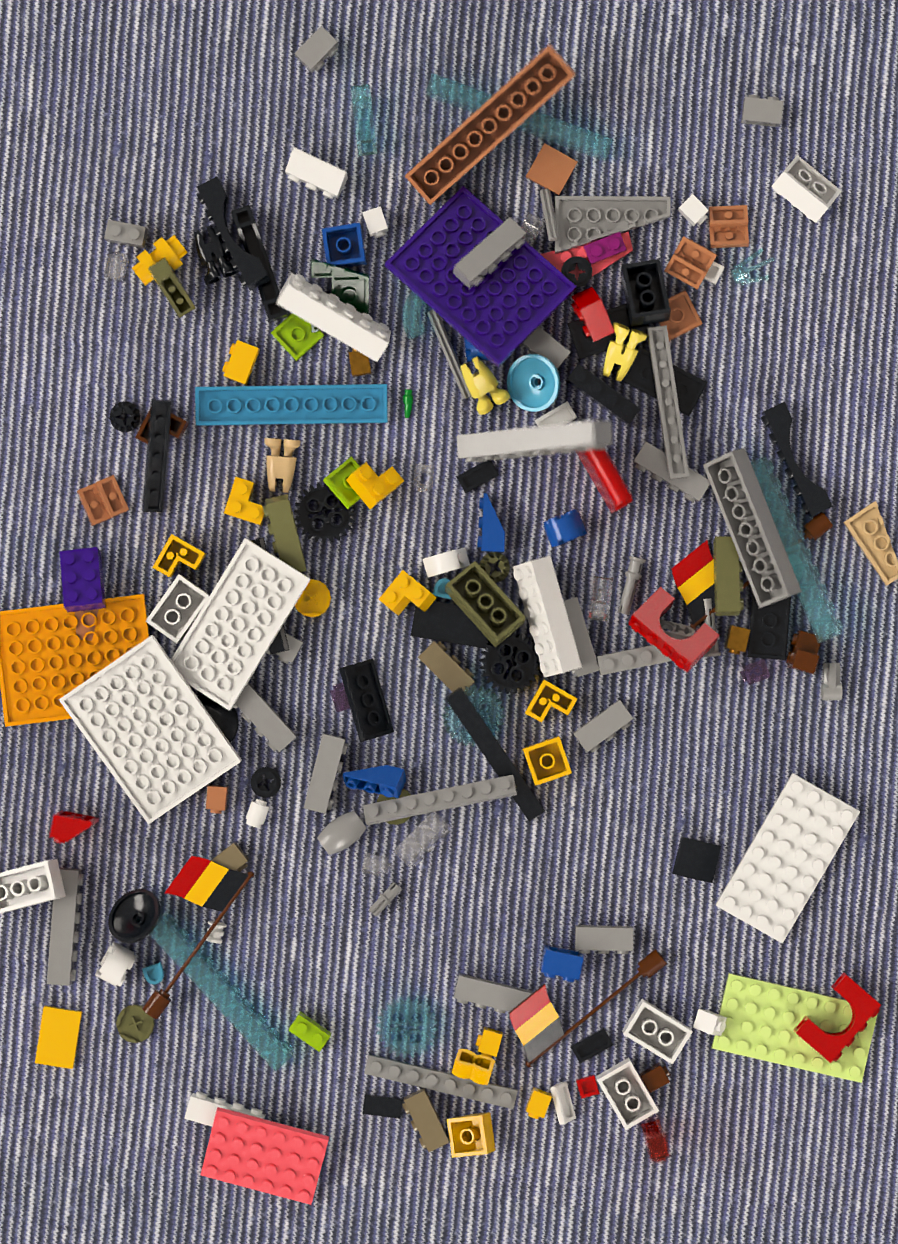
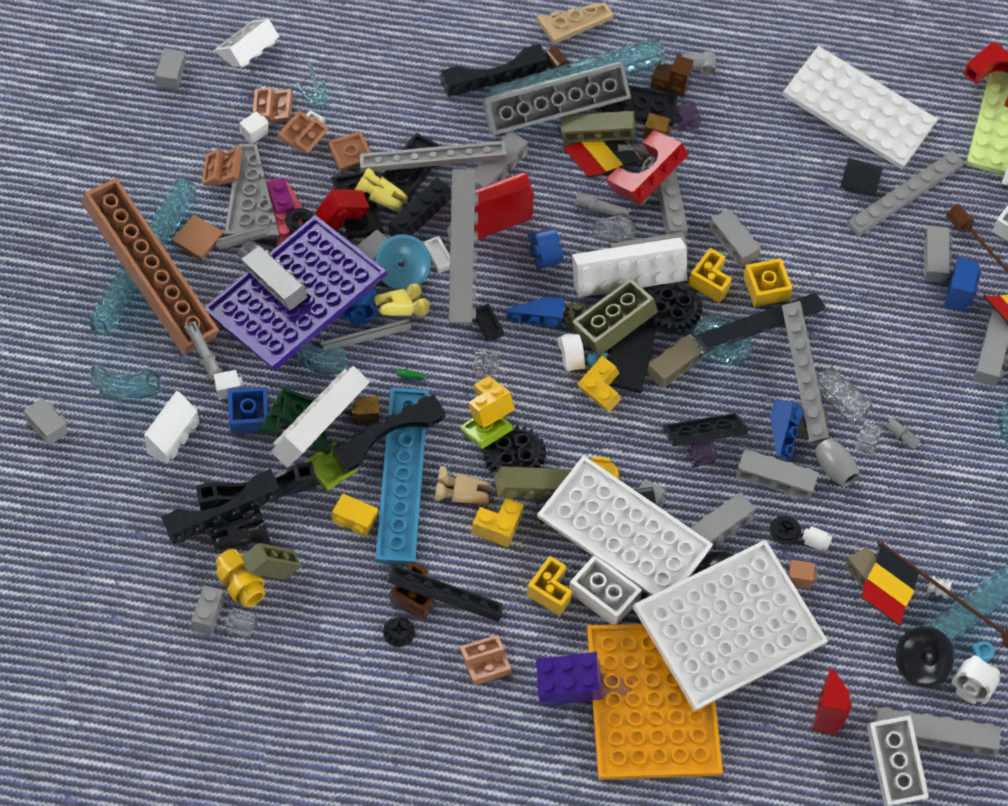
camera: 90 degrees left, 30 degrees down
black brick [620,259,671,327] -> none
none -> light grey pin [185,321,223,379]
none -> nougat slope [201,147,243,186]
none -> black arch [333,394,446,475]
none -> light grey plate [847,151,965,237]

